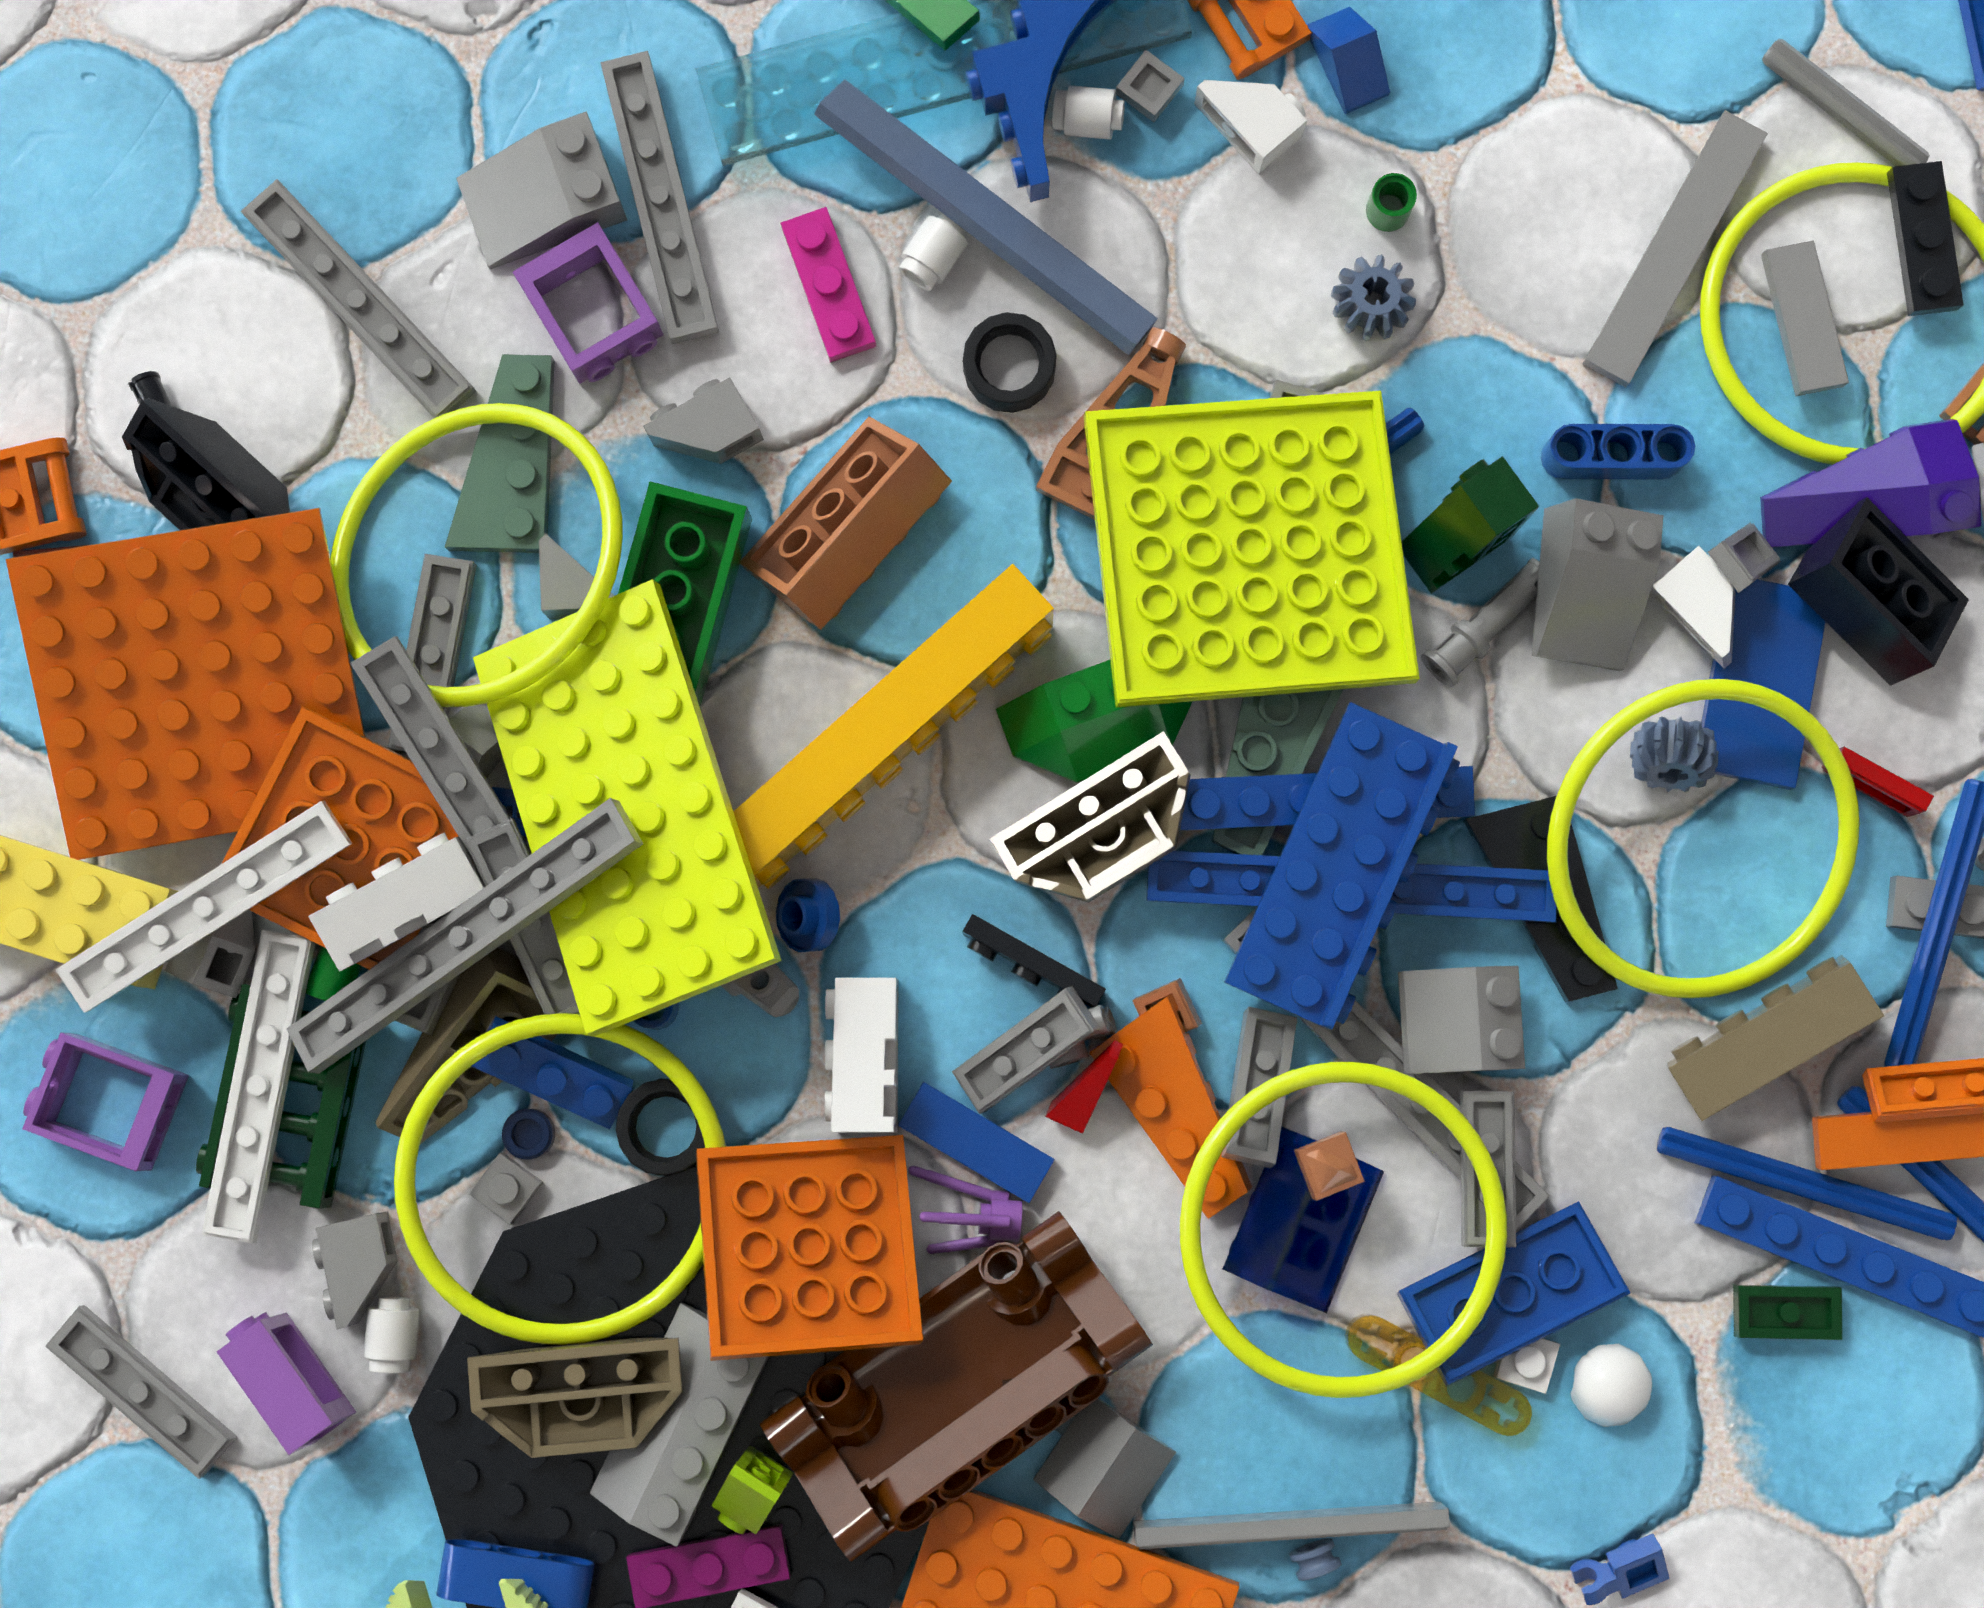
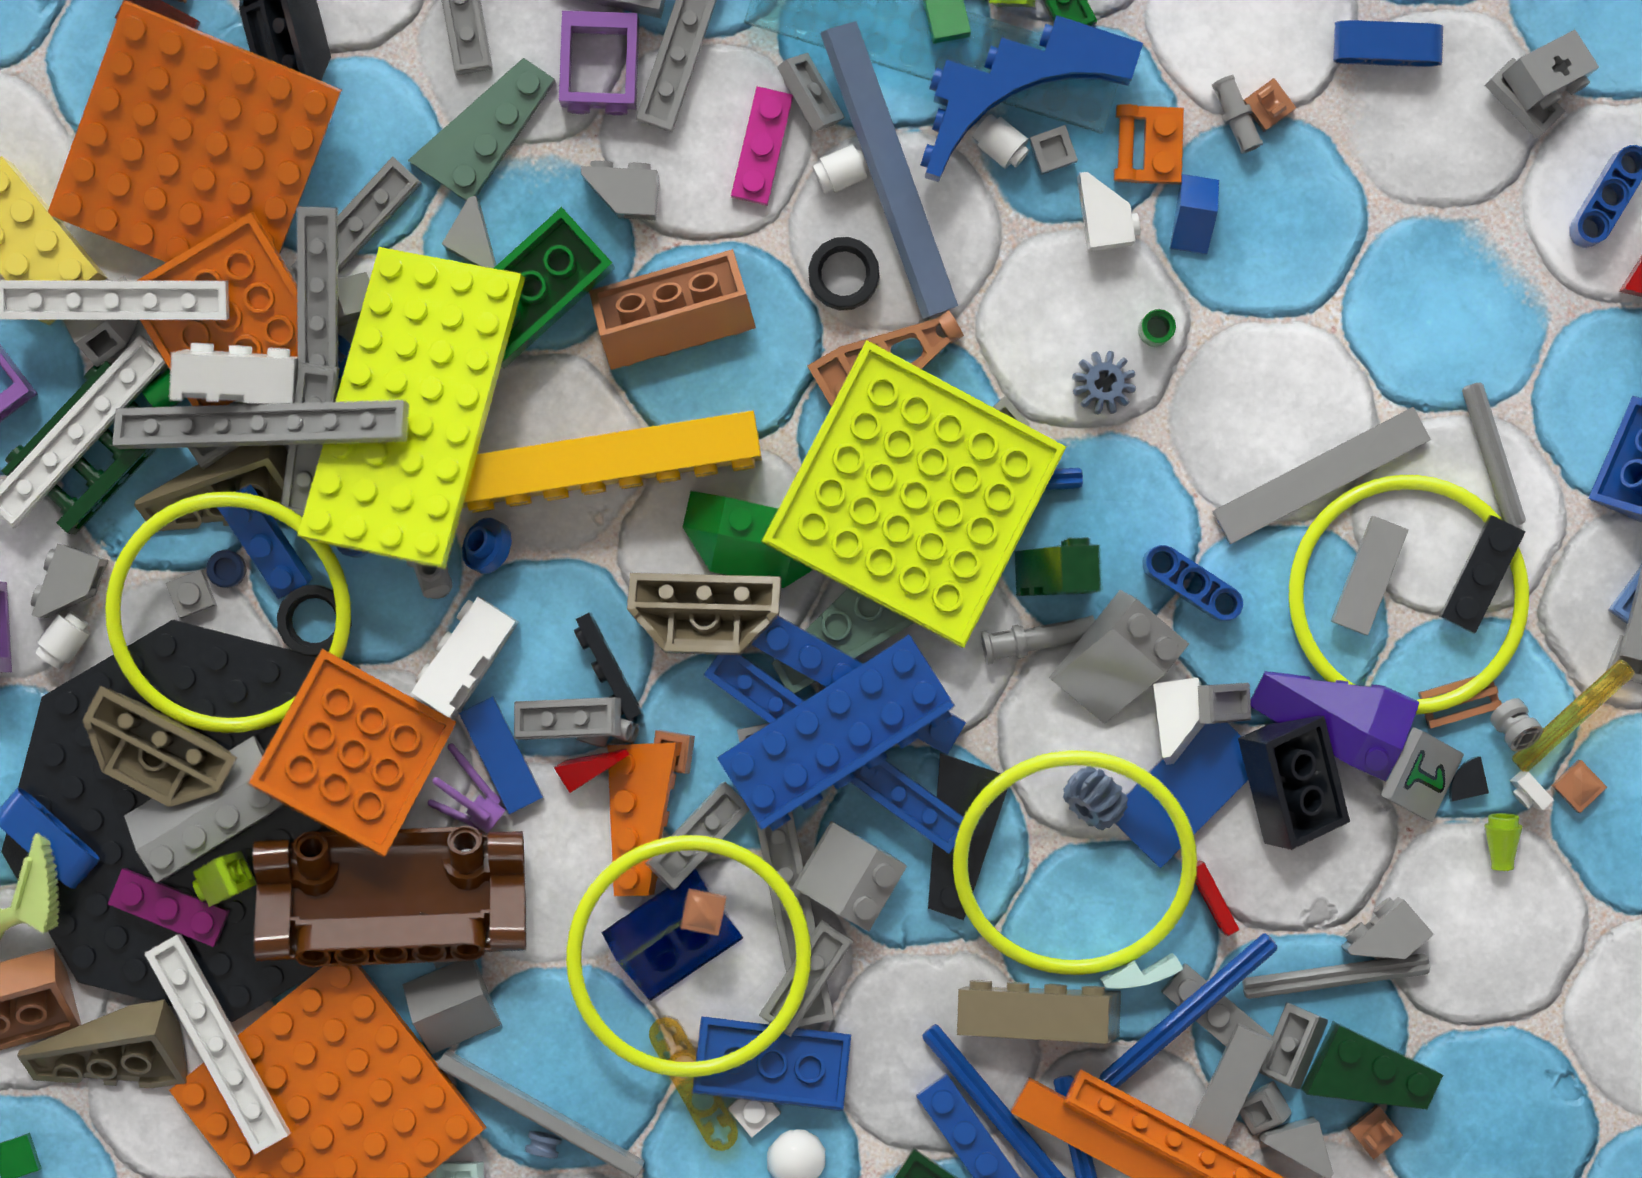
camera: 25 degrees right, 5 degrees up
neon yellow piece [330,403,623,707] -> none
none -> light grey plate [777,53,845,132]
none -> light aqua slope [1100,953,1184,989]

